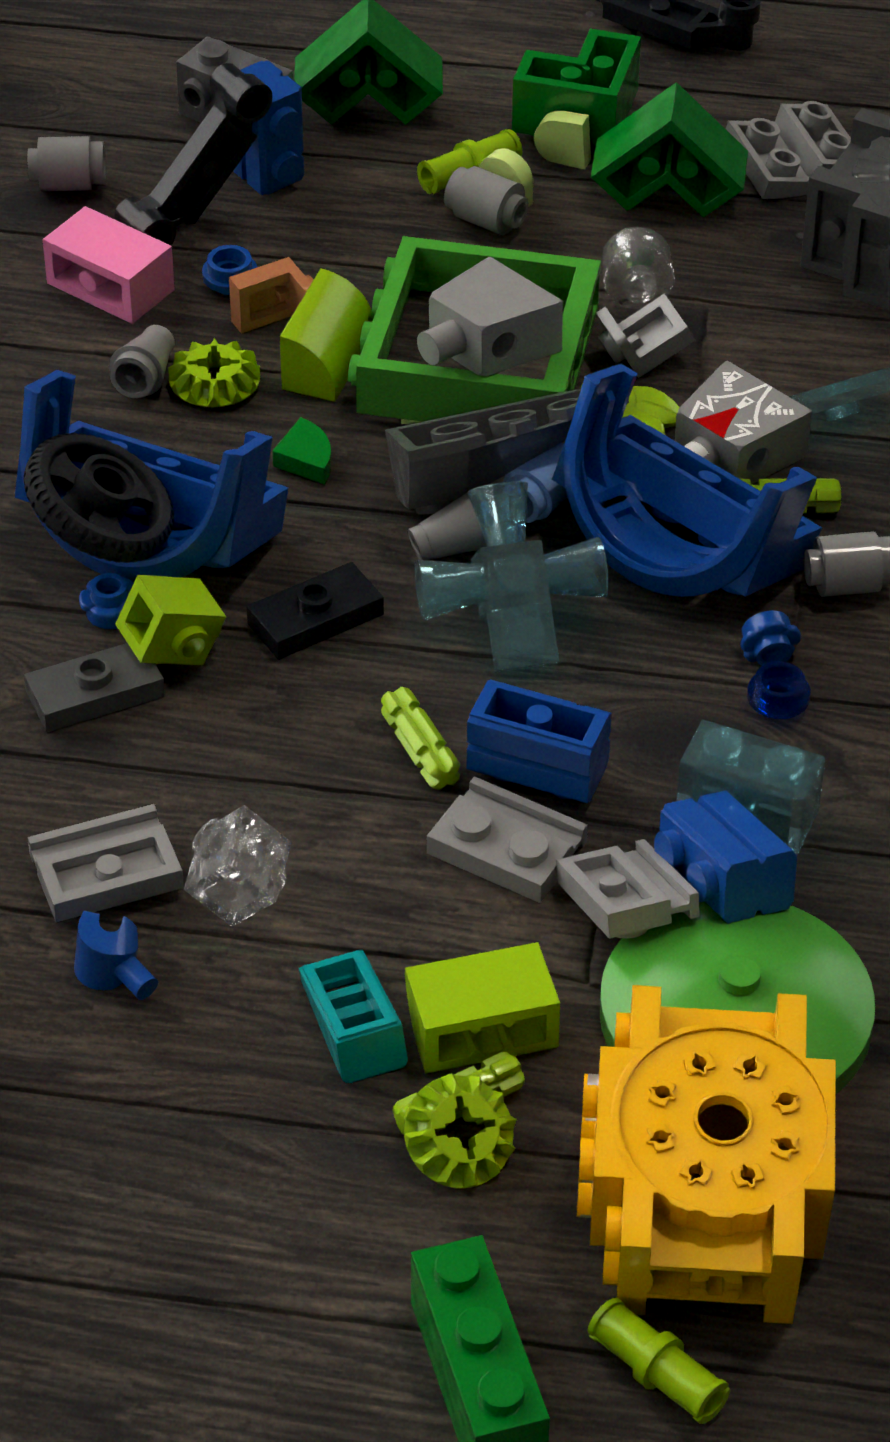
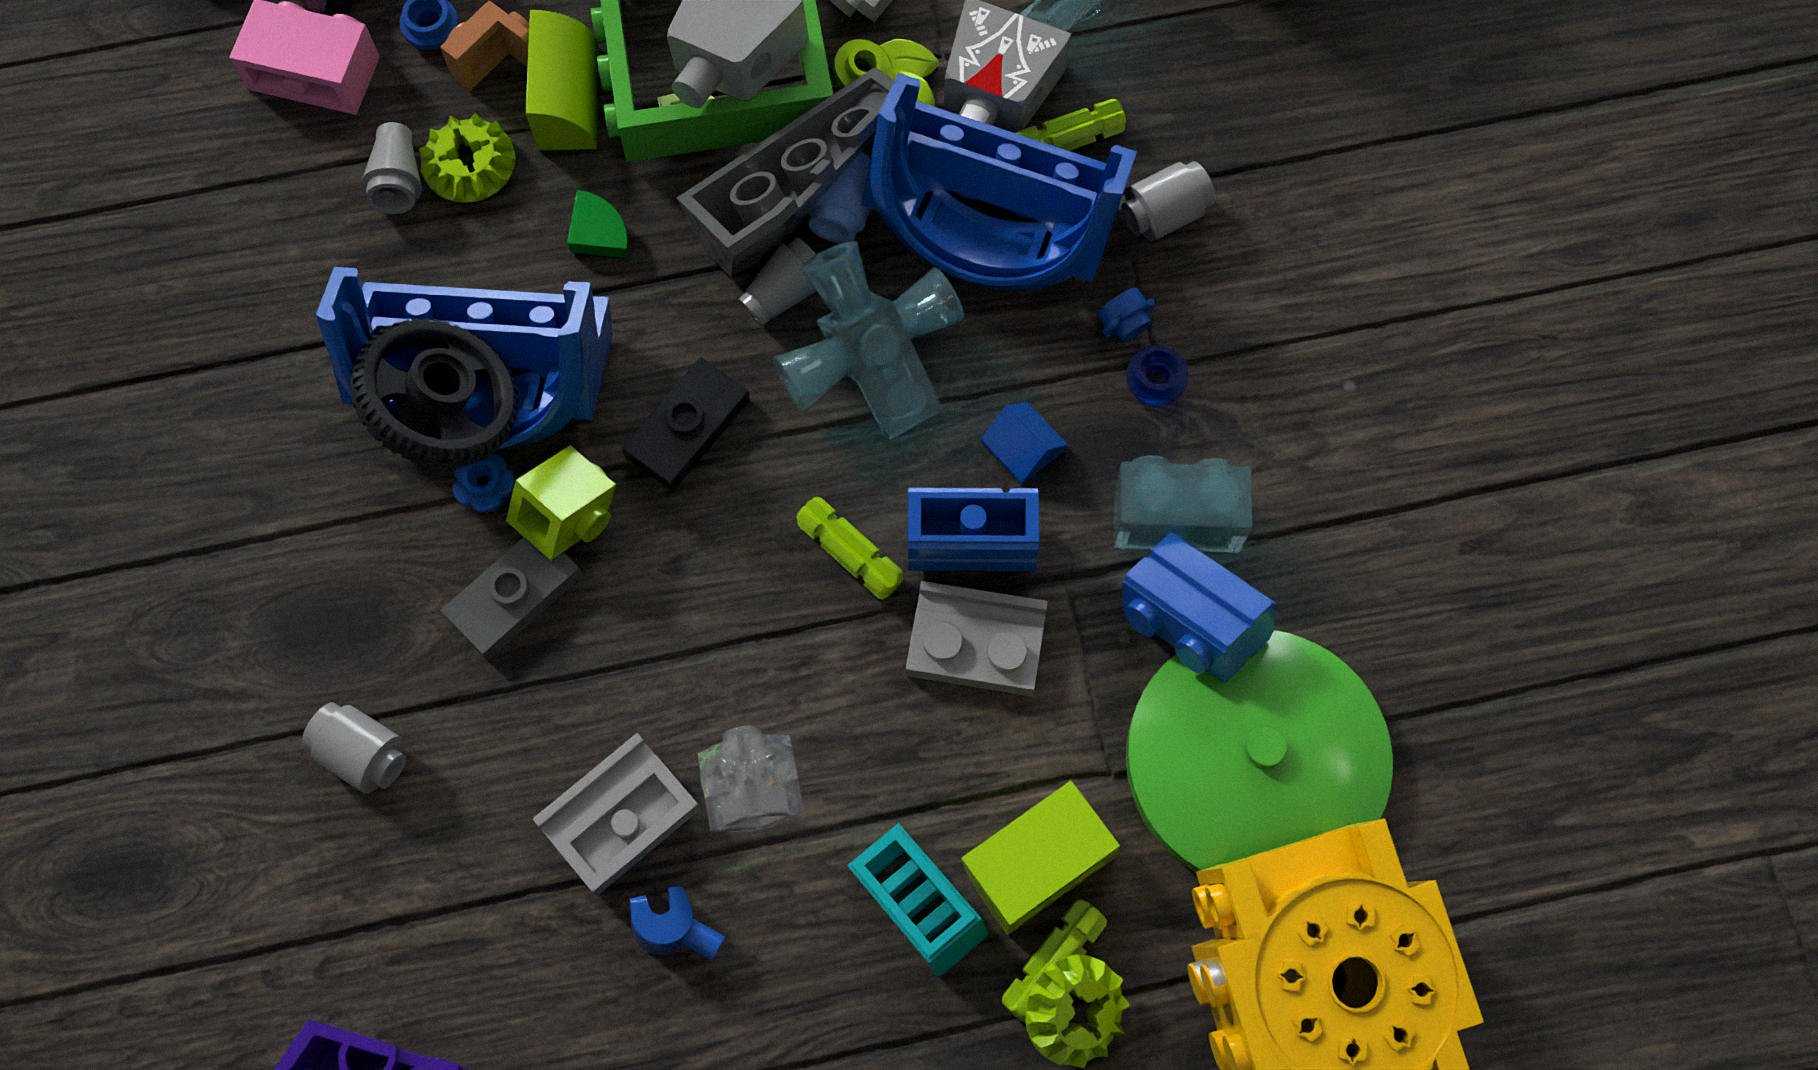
camera: 20 degrees left, 25 degrees up
light grey plate [556,839,700,939] -> none
none -> blue slope [981,401,1068,486]

